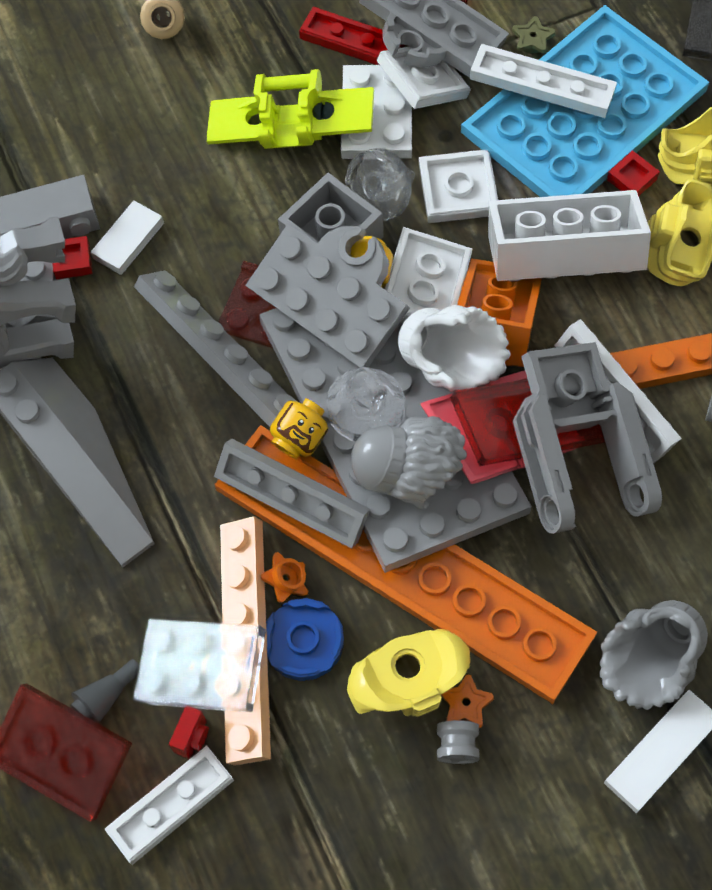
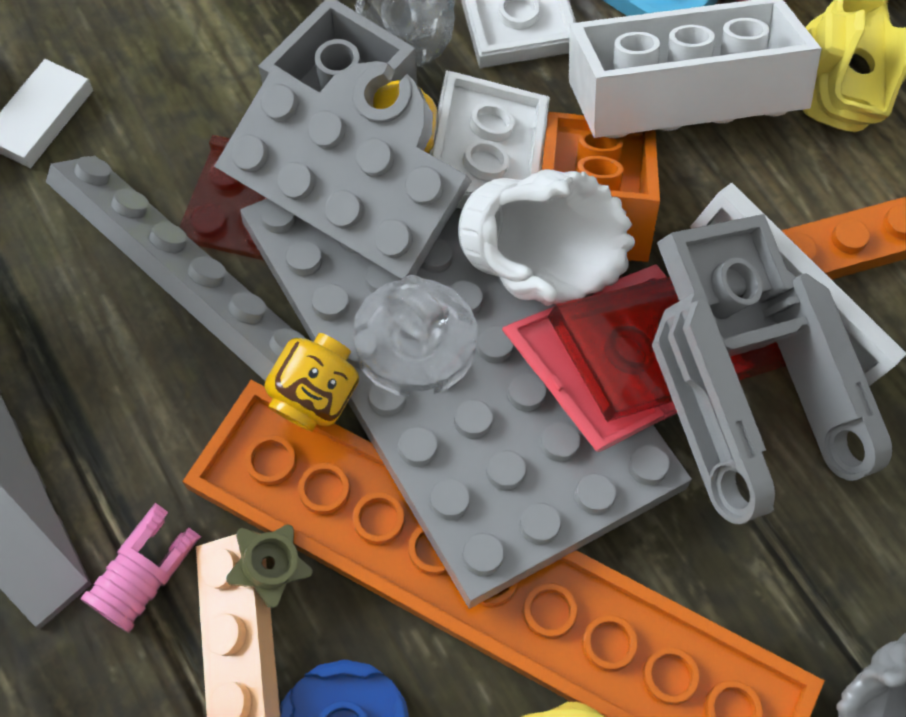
camera: 10 degrees left, 0 degrees up
light grey plate [214,439,371,548] -> none
orange plate [260,552,308,603] -> none
light grey hair [352,416,467,509] -> none
none -> bright pink hinge [80,503,201,633]
none -> olive plate [226,524,313,608]

